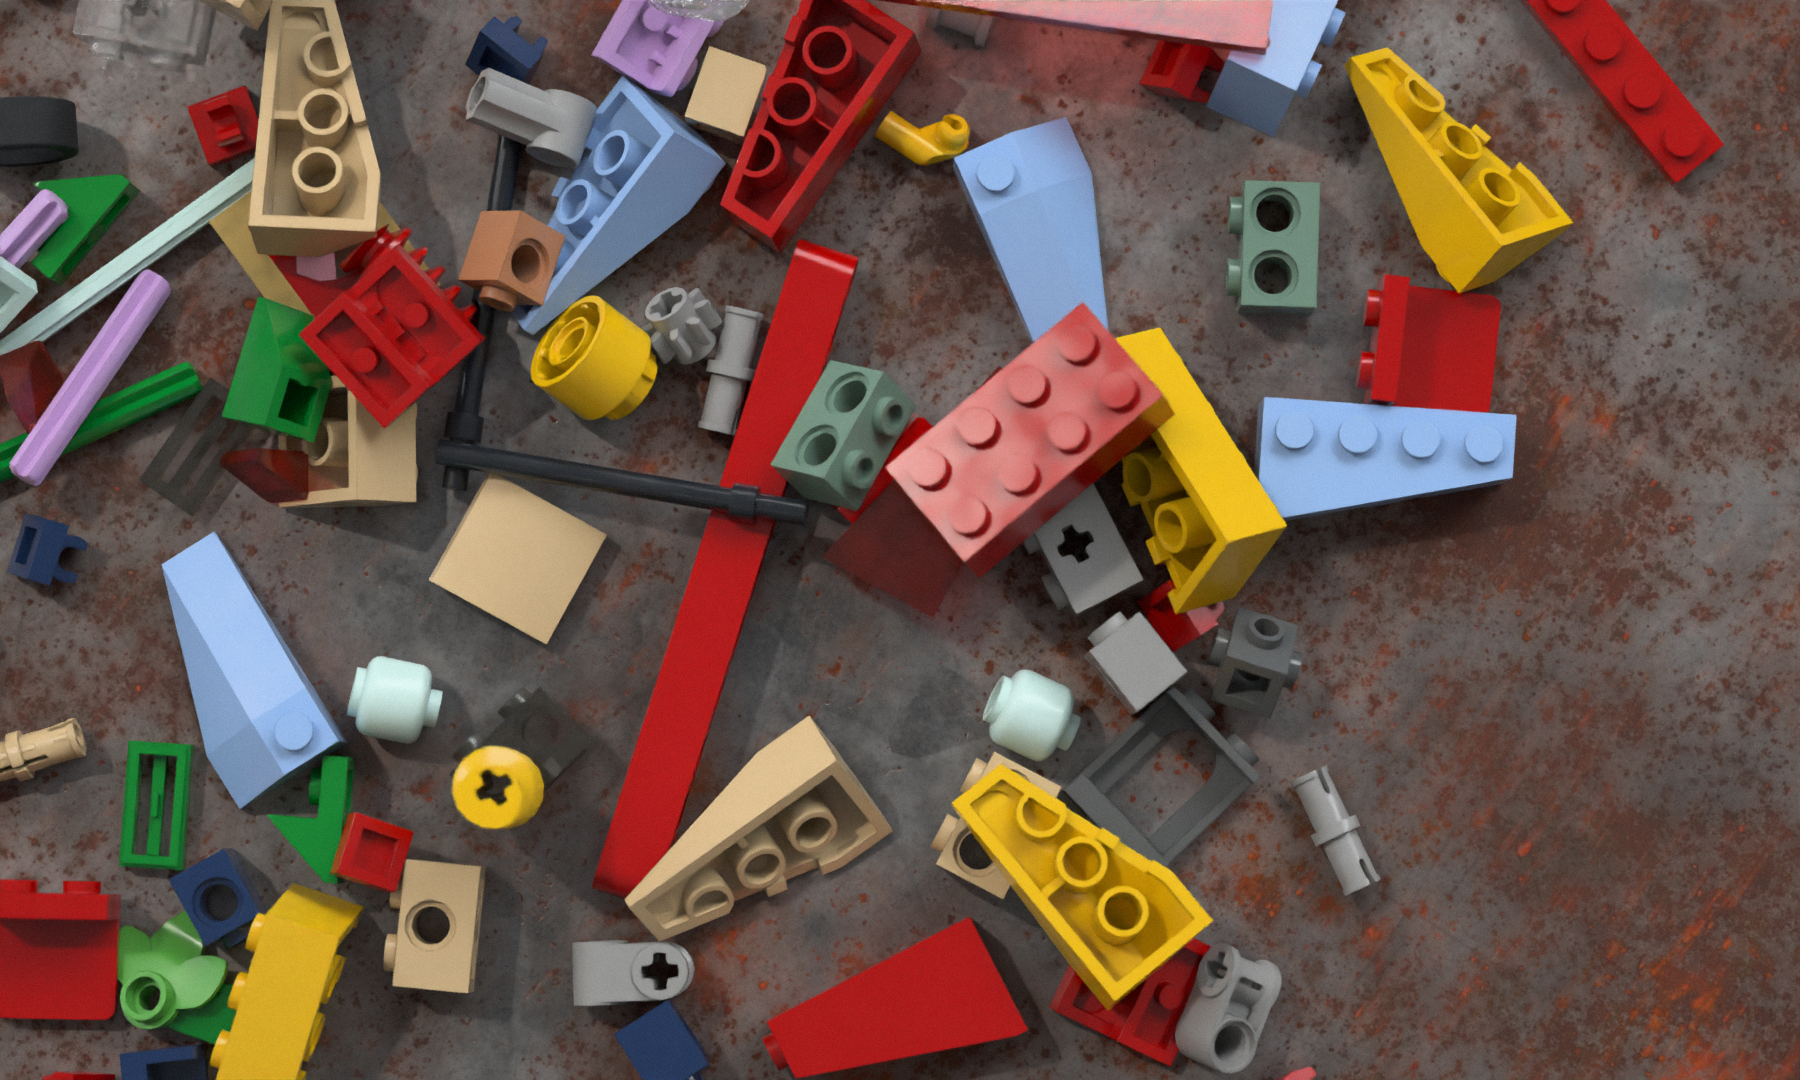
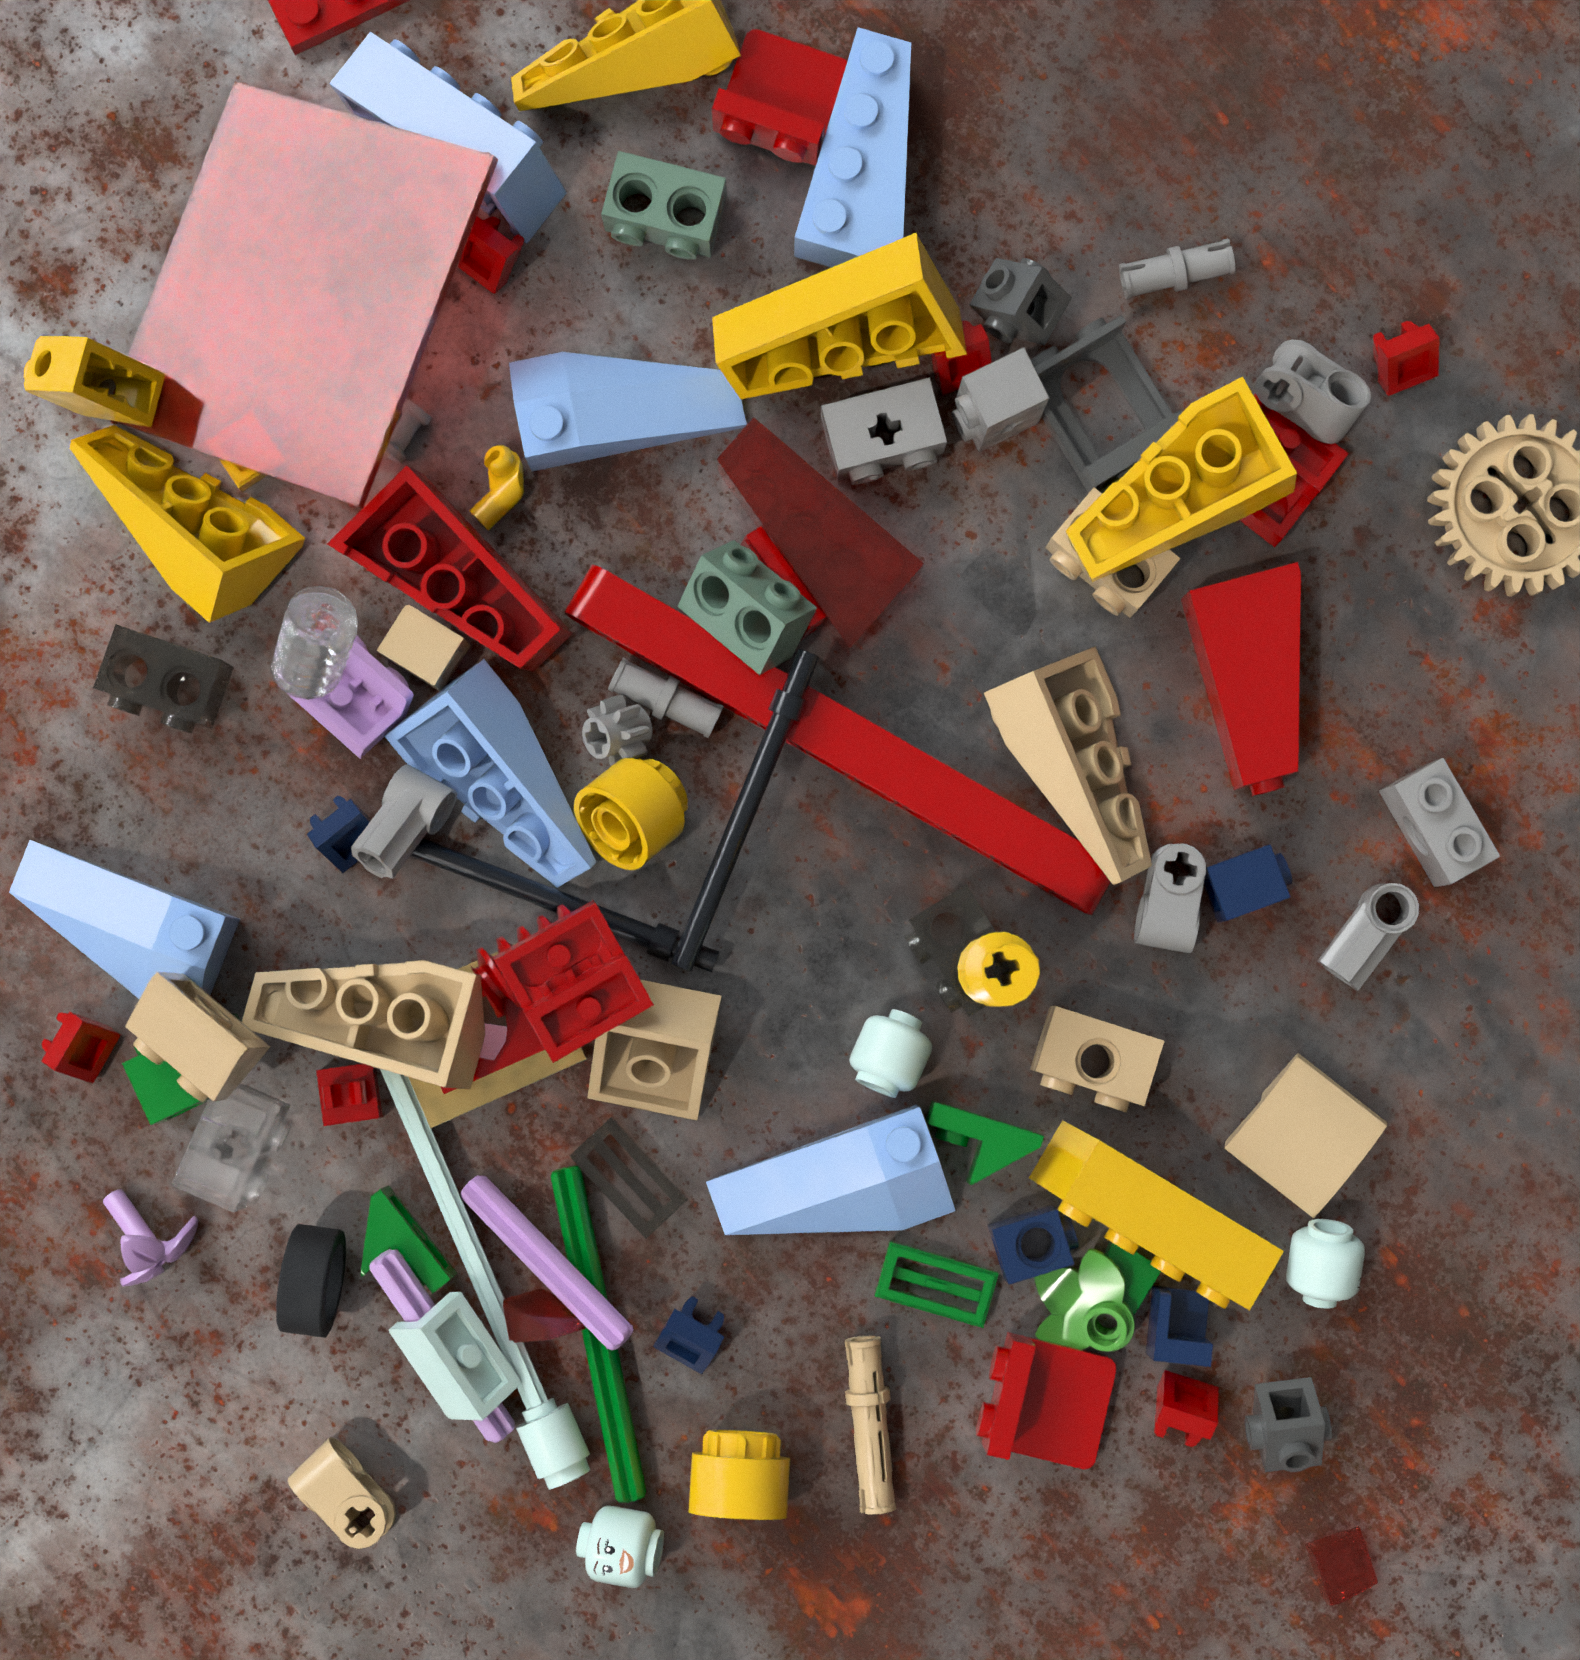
camera: 80 degrees left, 0 degrees up
clear red slope [220,448,309,503] -> none
green slope [222,297,332,443] -> none
red tile [330,812,414,893] -> none
tan slope [429,473,607,645] -> none
nougat brick [458,210,566,312] -> none
brick [886,302,1175,578] -> none
light aqua head [983,669,1081,761] -> none

